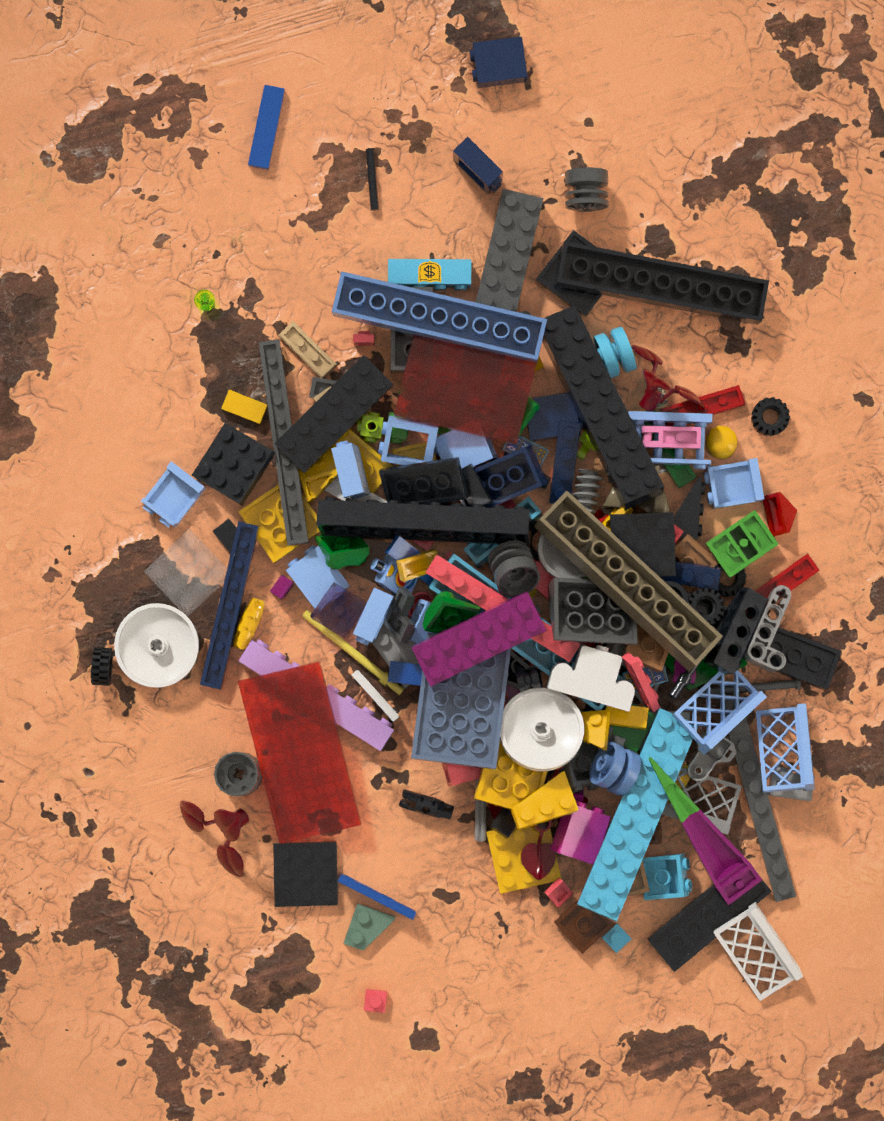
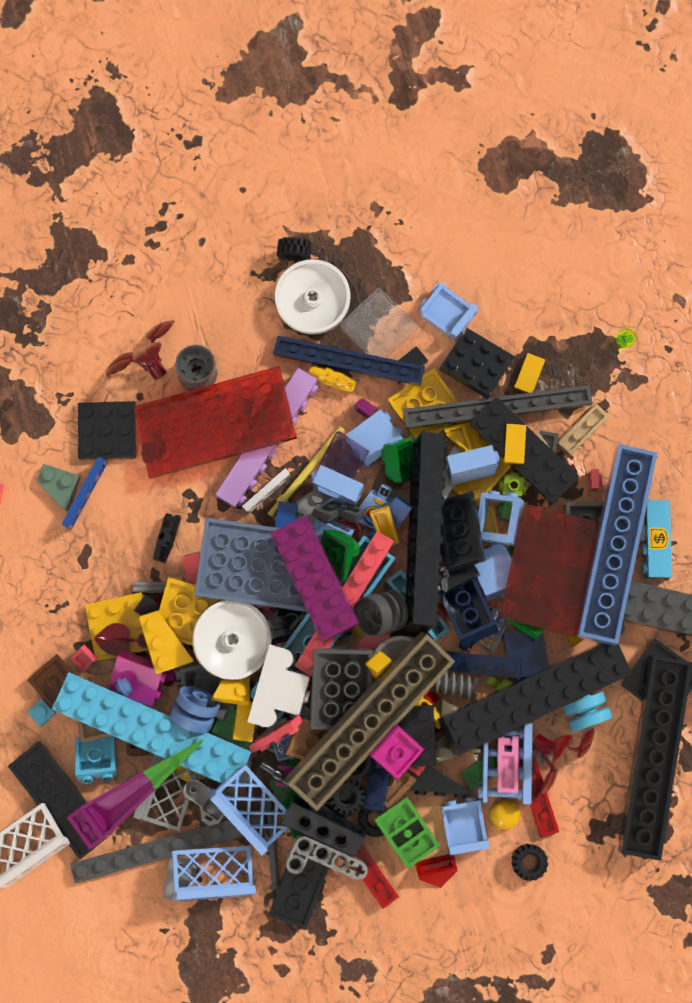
camera: 90 degrees right, 5 degrees down
none -> medium blue plate [115,677,132,697]
none -> yellow slope [365,651,392,679]
none -> dark pink plate [369,724,424,780]
none -> yellow tile [504,424,526,464]

